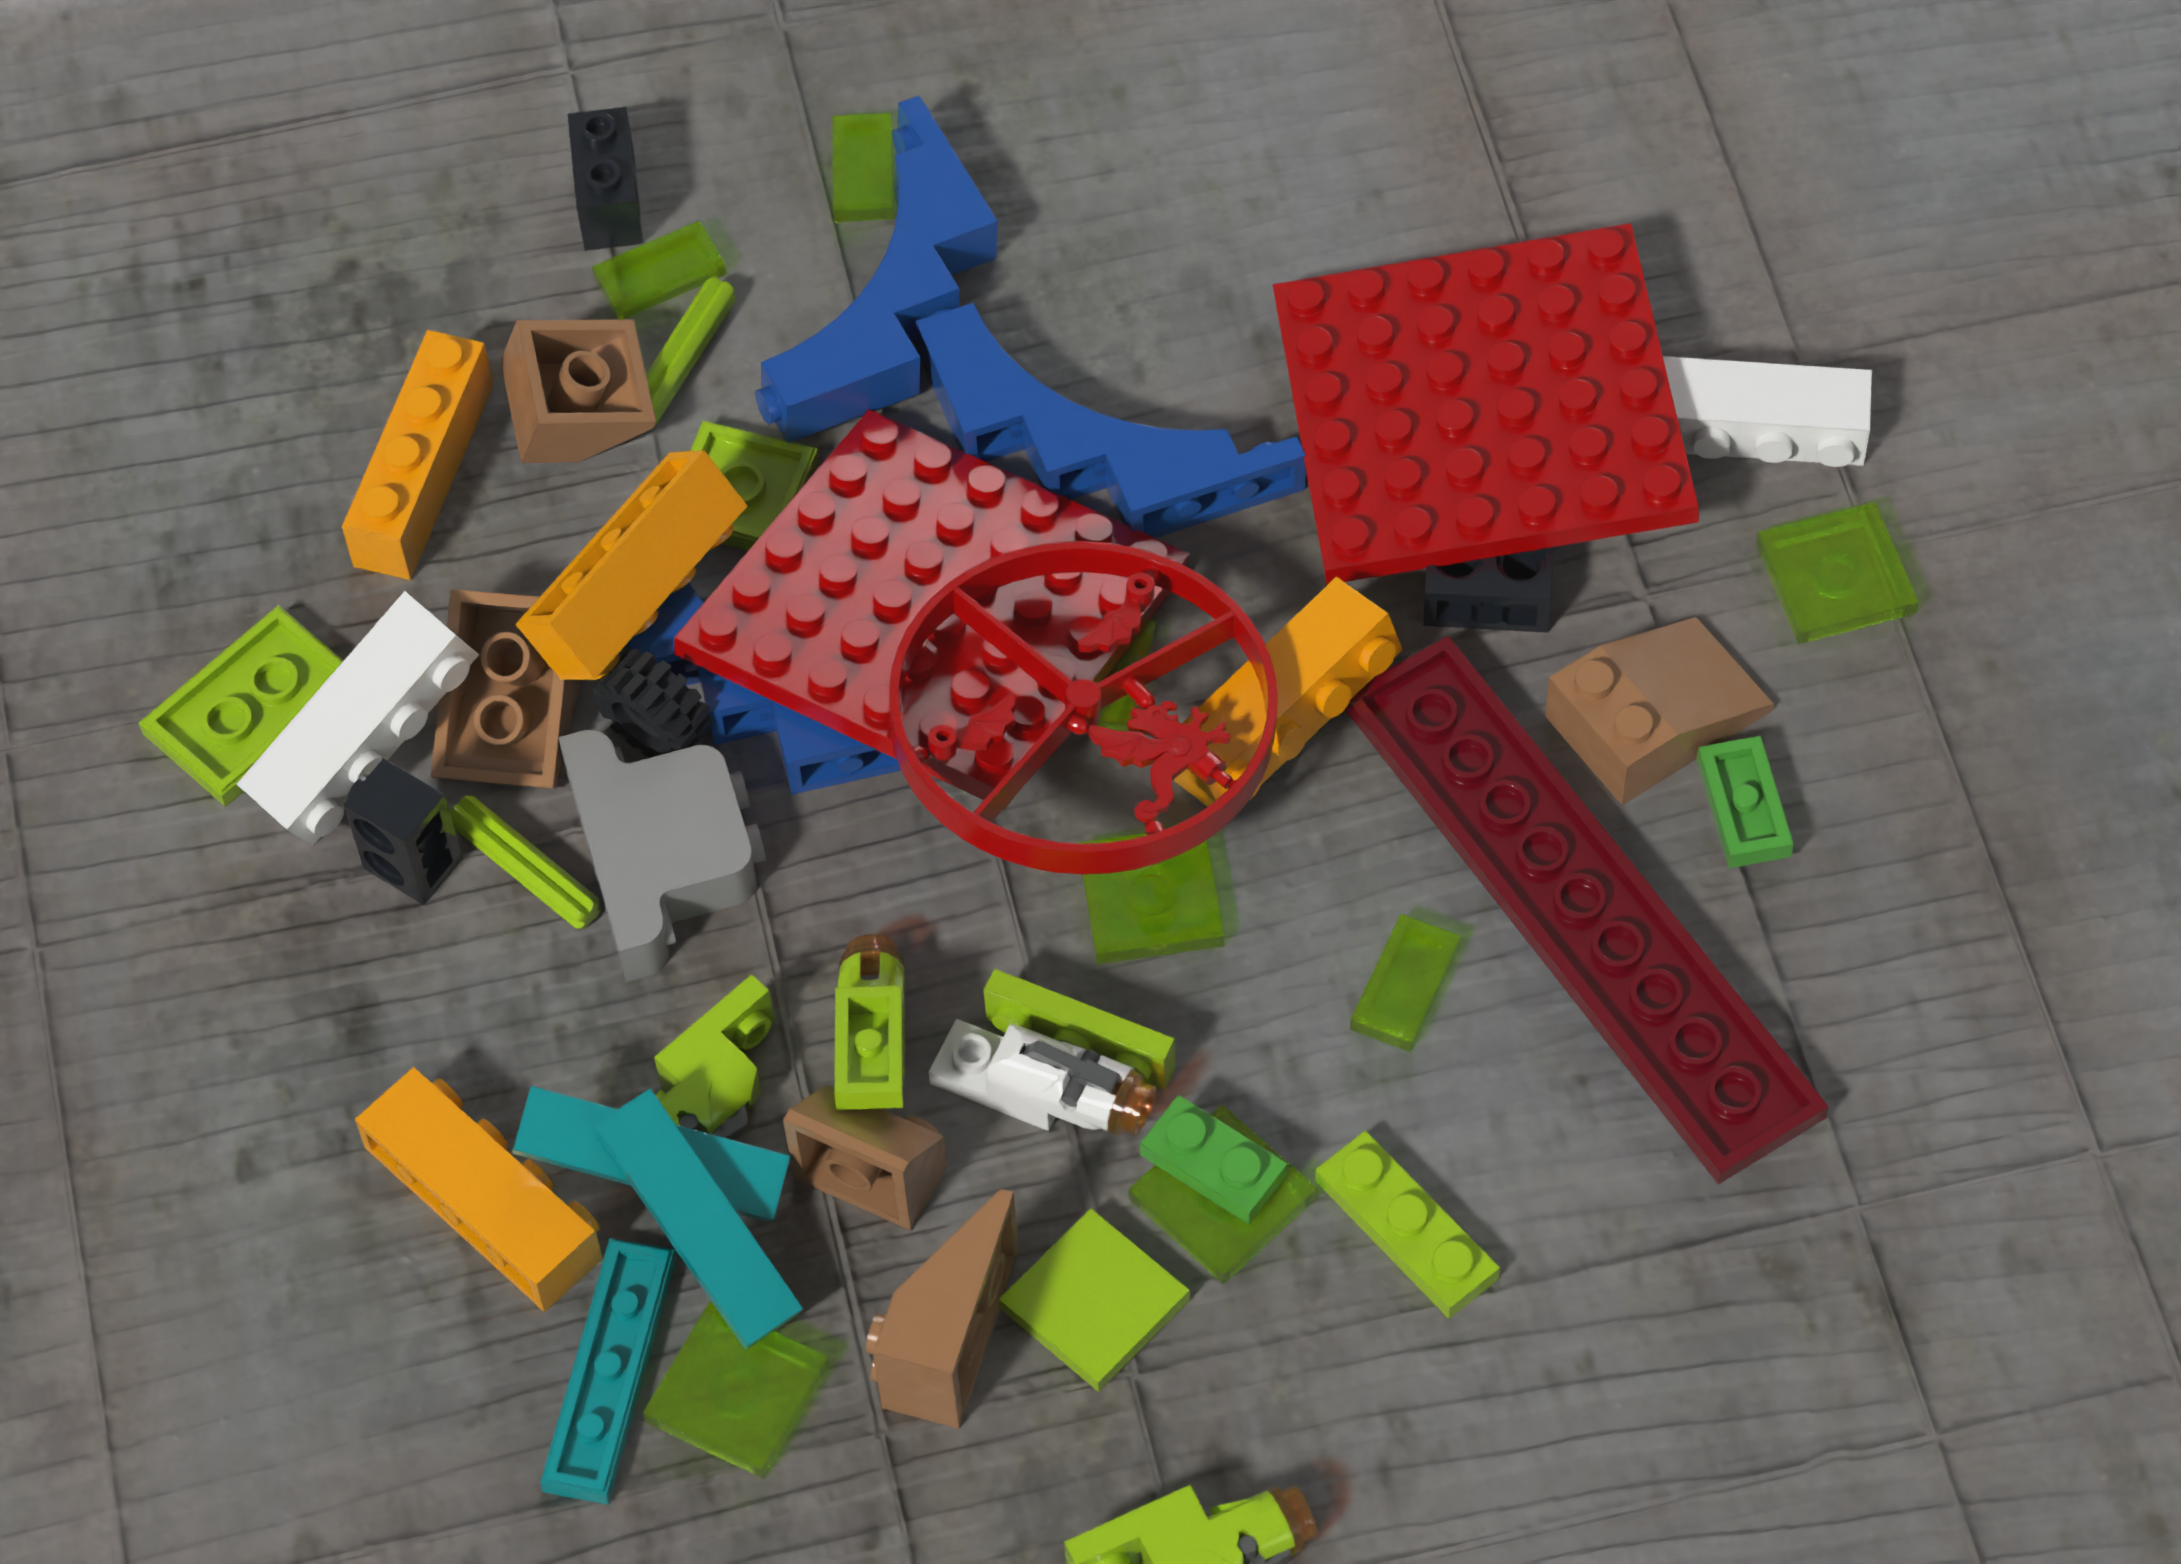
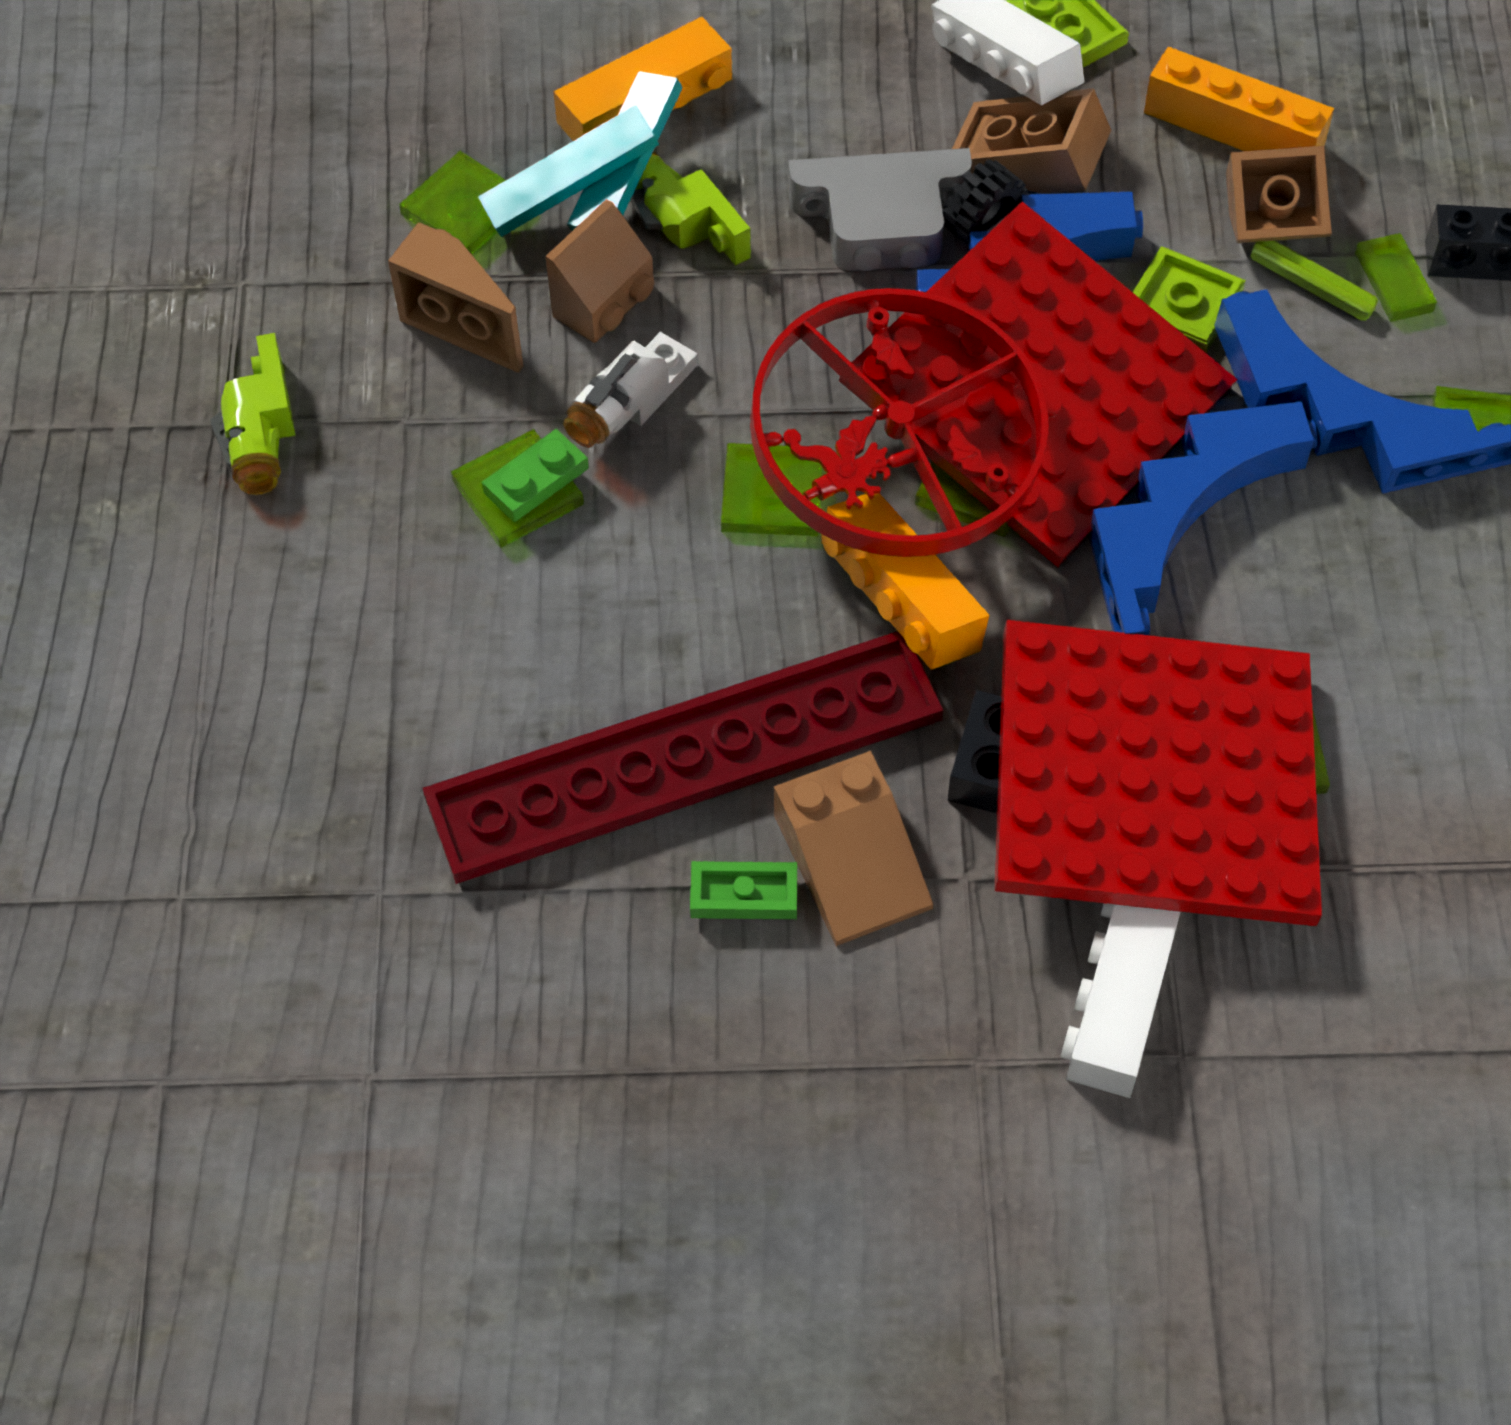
camera: 100 degrees right, 0 degrees up
black brick [344,758,463,905] -> none
lime axle [450,796,601,929] -> none
light orange brick [515,450,747,680] -> none
teal tile [540,1238,677,1505] -> none
lime plate [834,934,905,1110] -> none
lime plate [983,968,1176,1090] -> none
lime tile [999,1208,1190,1392] -> none
lime plate [1315,1130,1500,1319] -> none
clear neon green tile [1350,914,1461,1053] -> none
clear neon green tile [1756,502,1919,644] -> none

